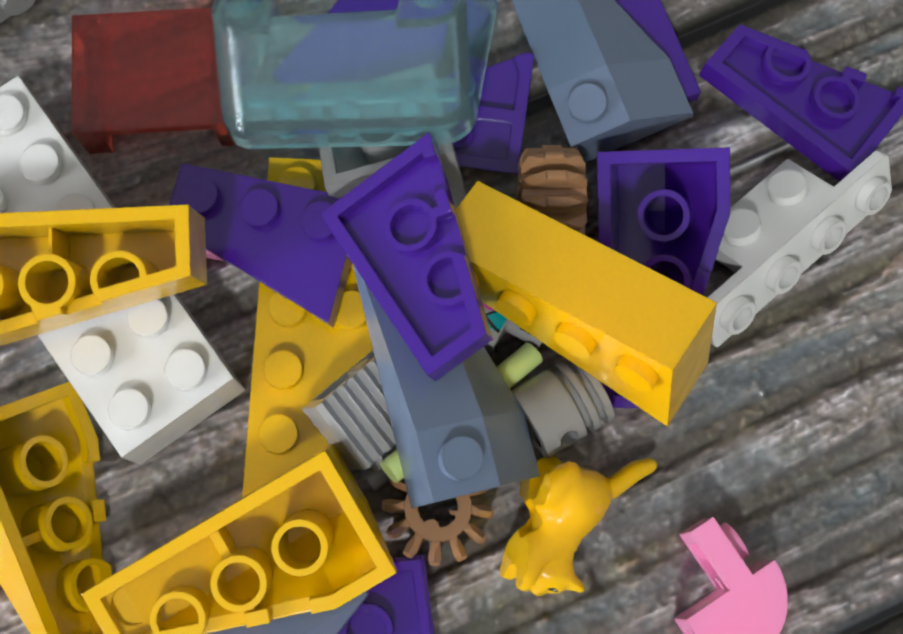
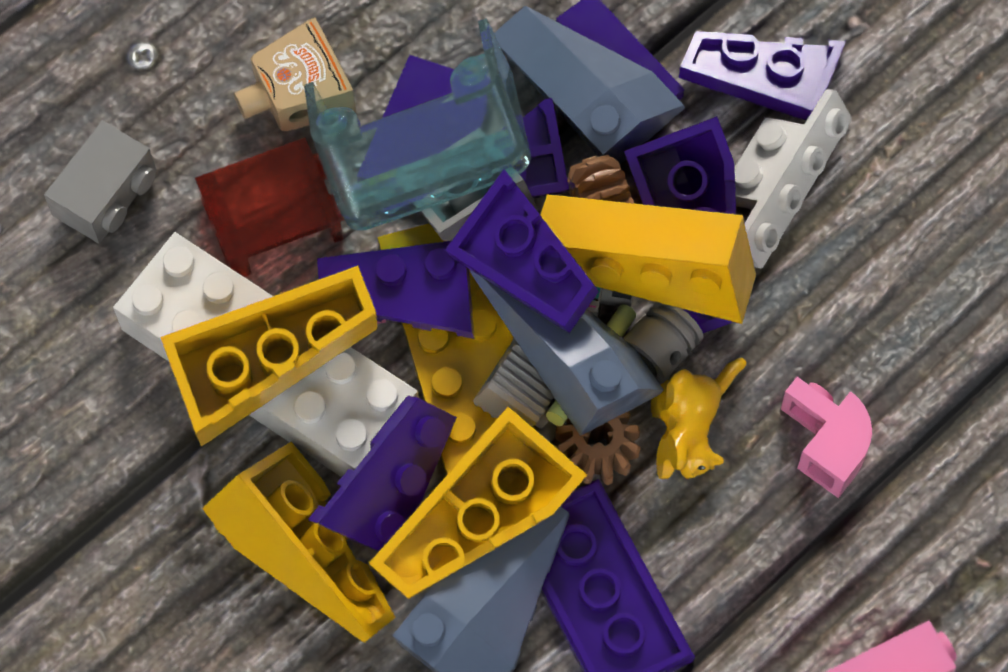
camera: 15 degrees left, 10 degrees down
none -> dark purple wing [308,395,457,552]

